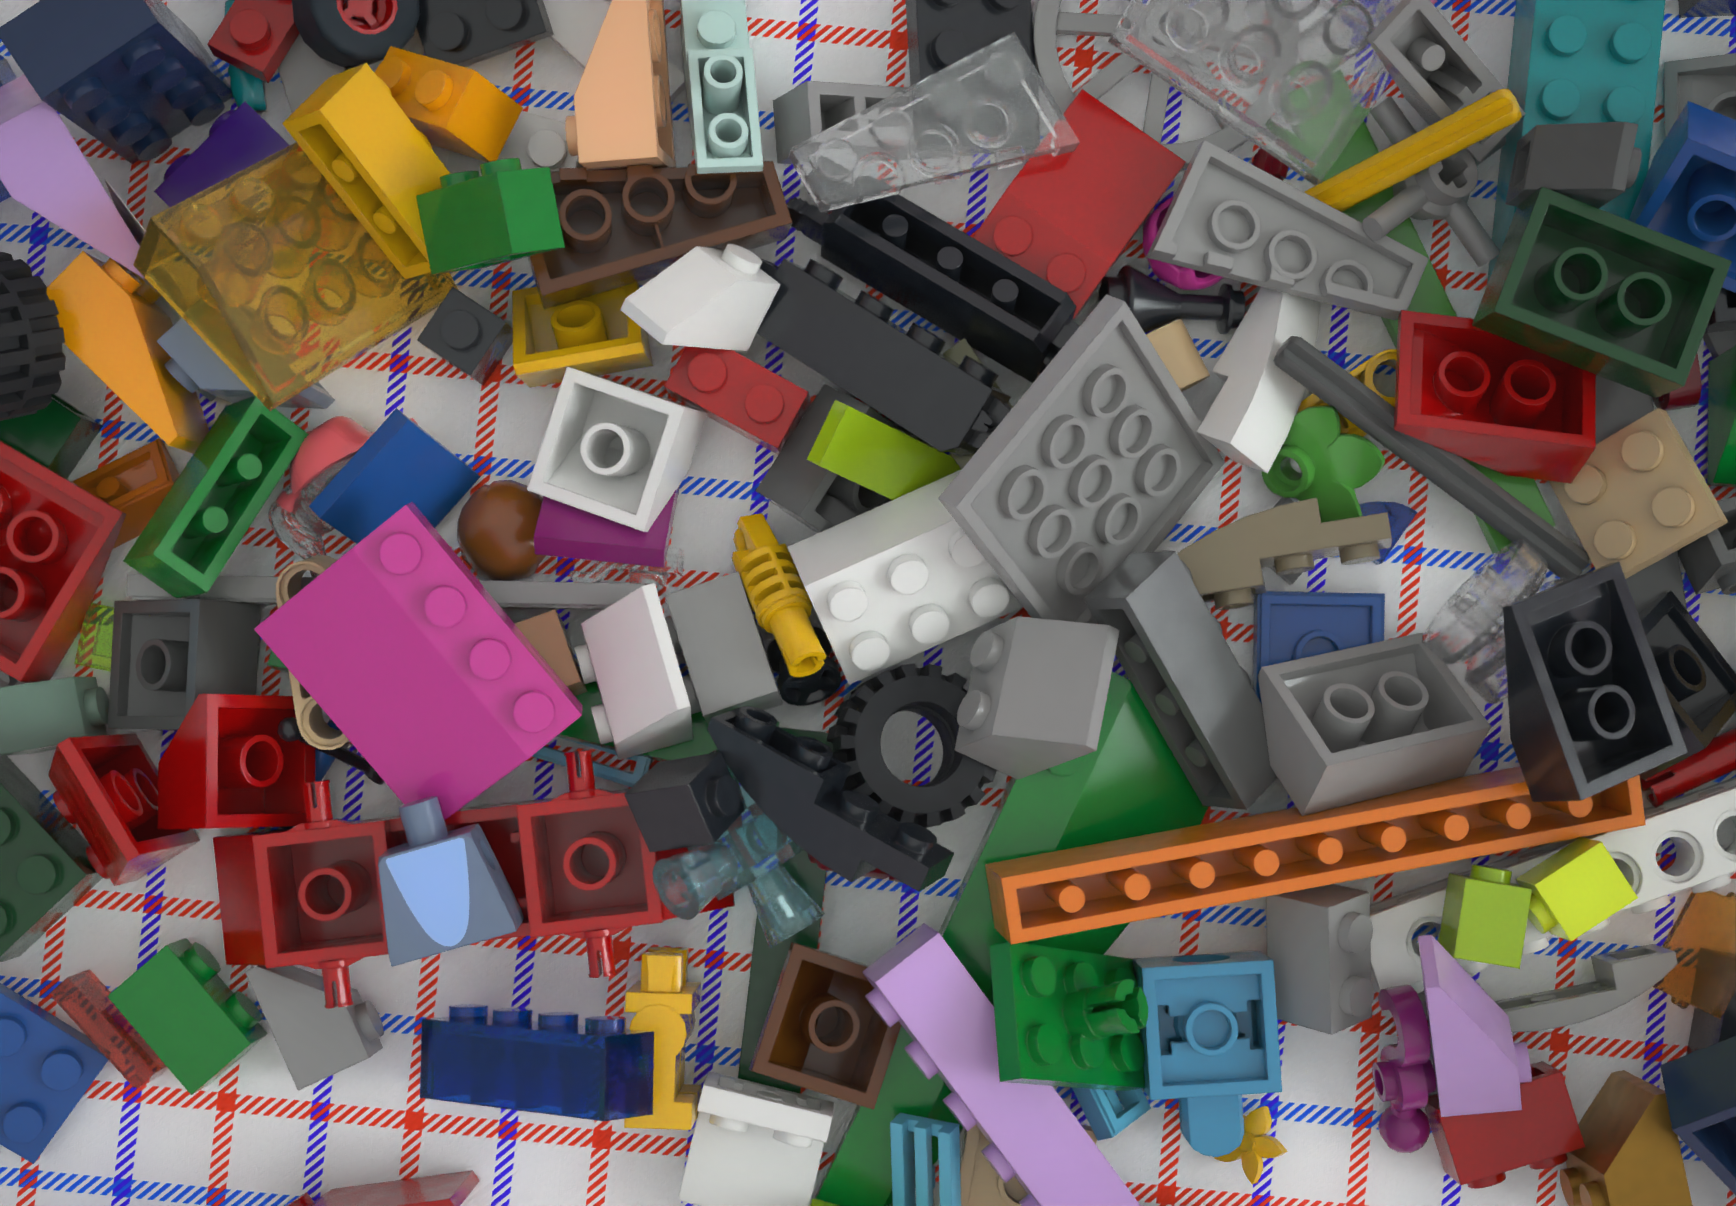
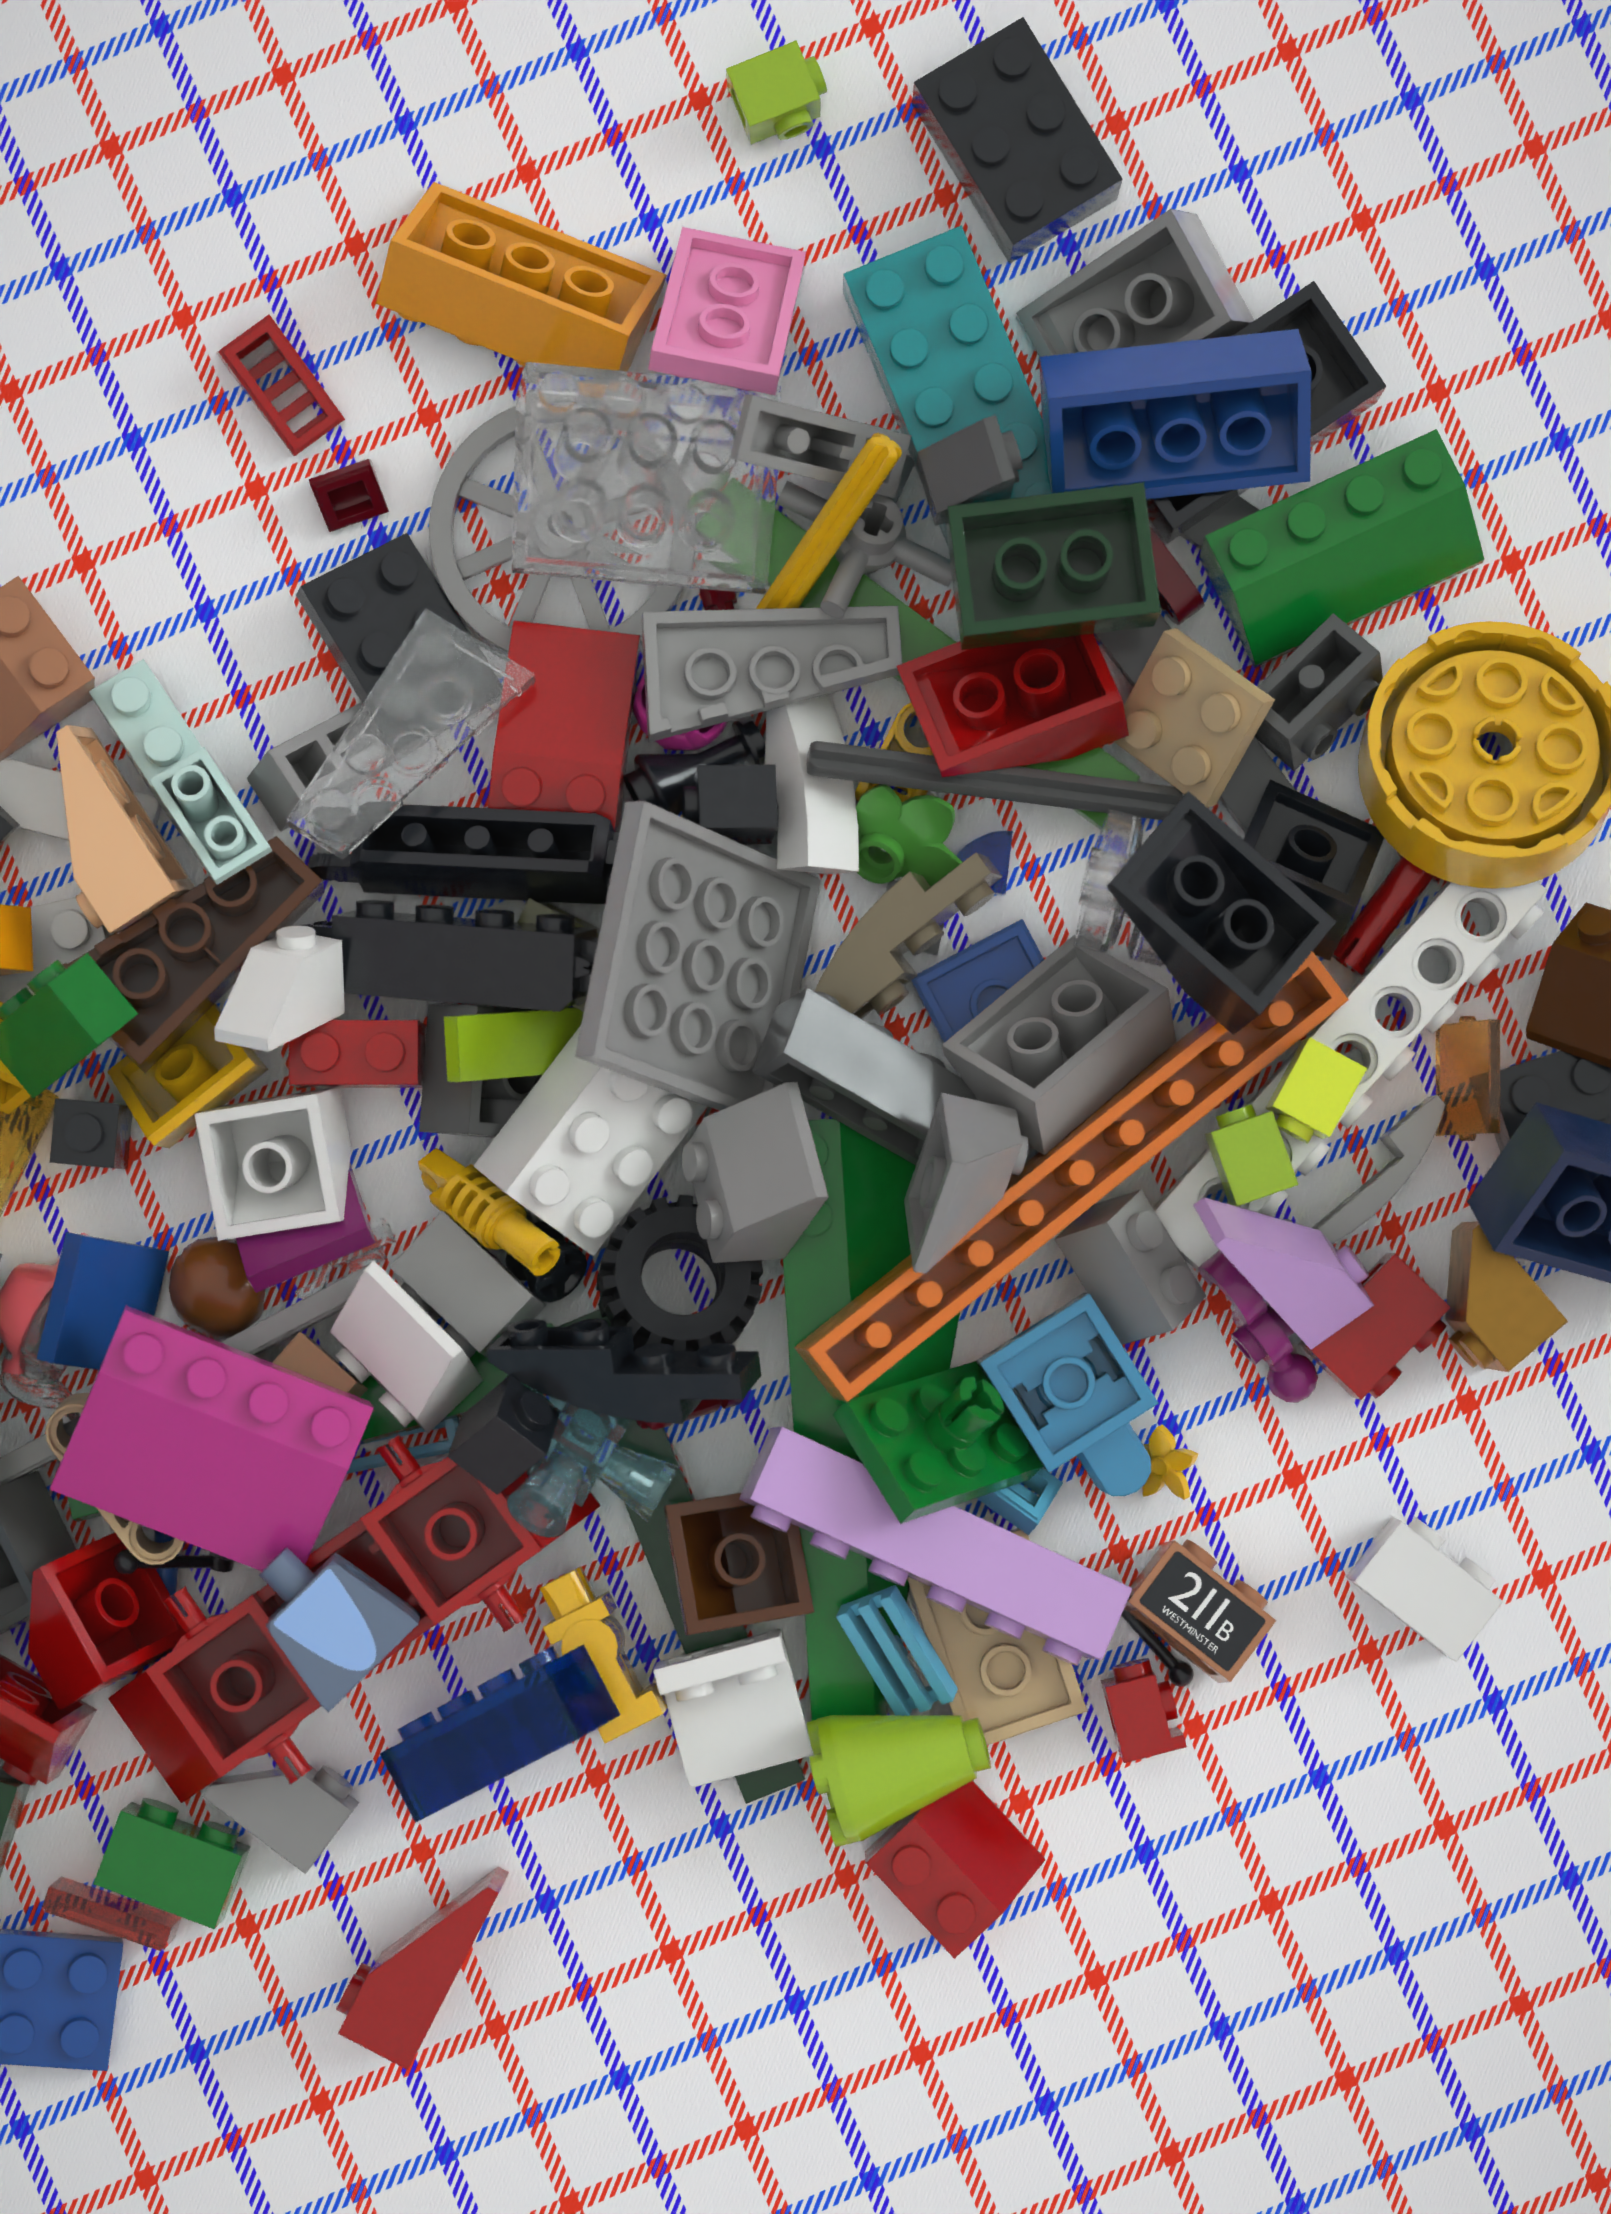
camera: 25 degrees left, 0 degrees up
none -> black brick [682,765,778,845]
none -> light grey slope [904,1093,1028,1274]

